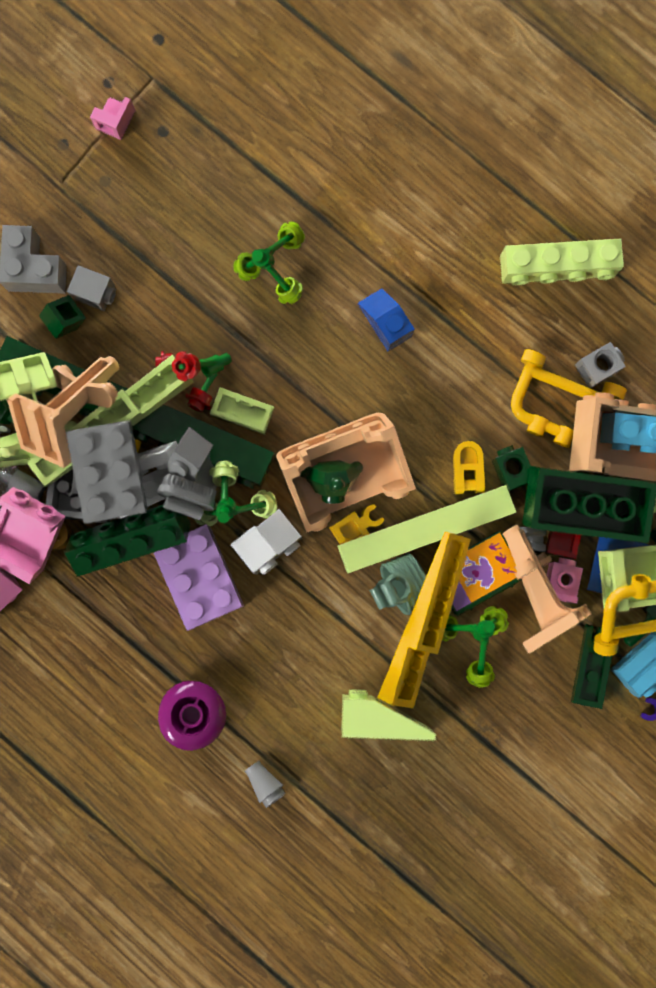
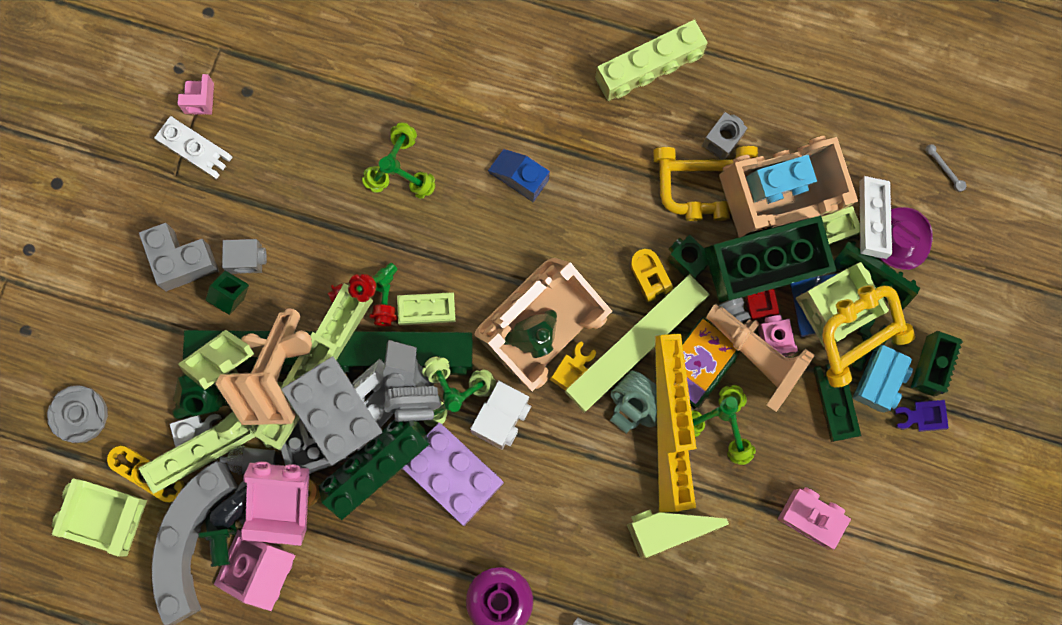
camera: 25 degrees left, 5 degrees down
none -> white hinge [154,116,233,180]
none -> bright pink brick [777,487,851,550]

